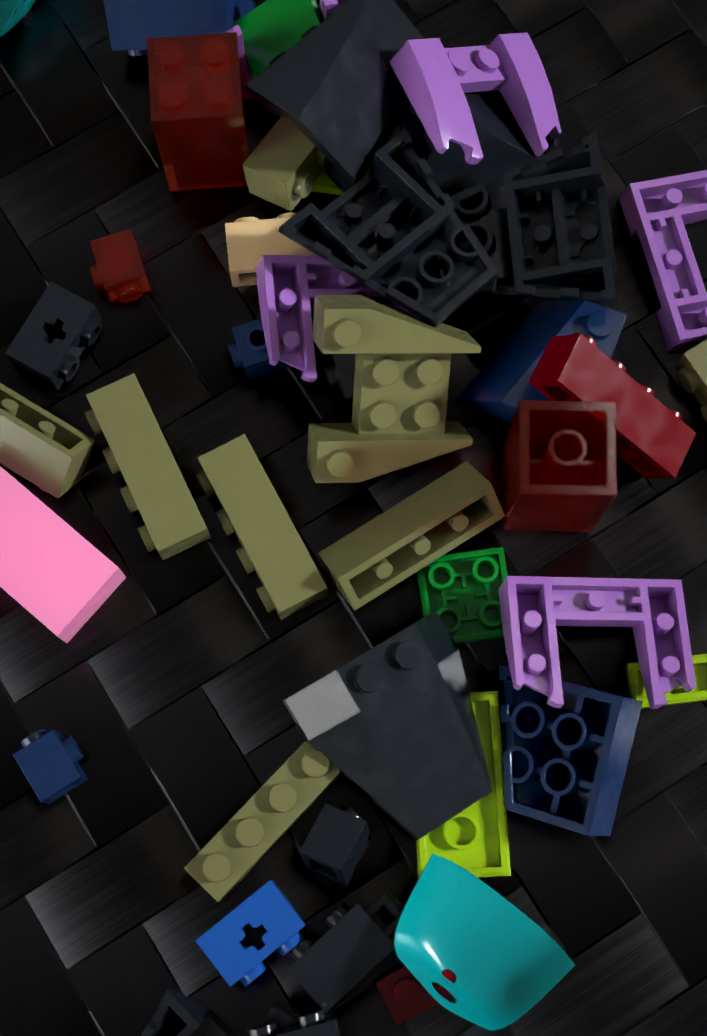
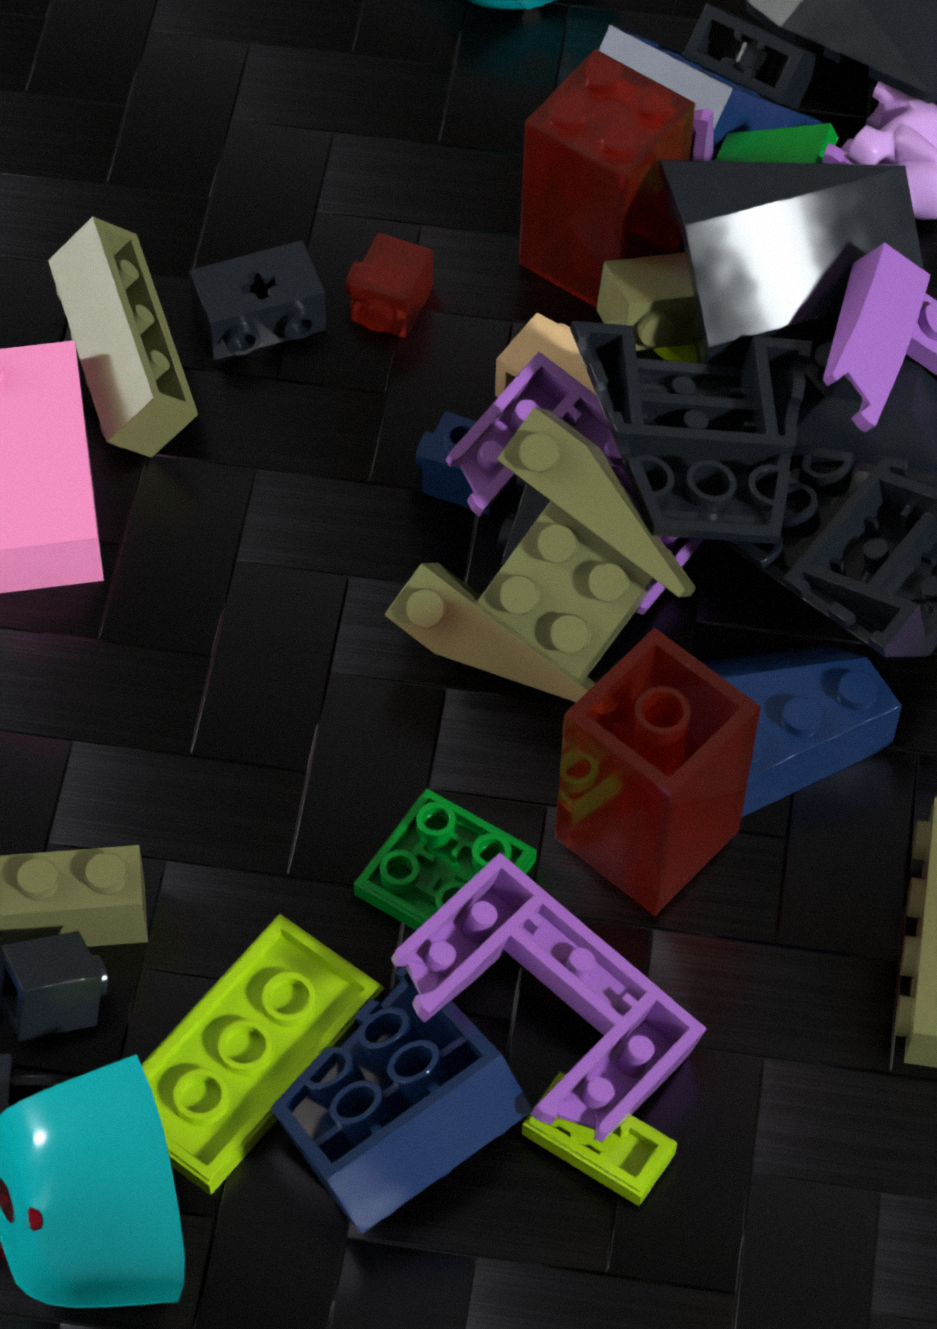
camera: 40 degrees right, 20 degrees down
olive brick [84,373,211,560] -> none
olive brick [195,434,328,620] -> none
black wedge [283,610,493,840] -> none
olive brick [317,461,505,611] -> none
dark red brick [529,333,696,478] -> none

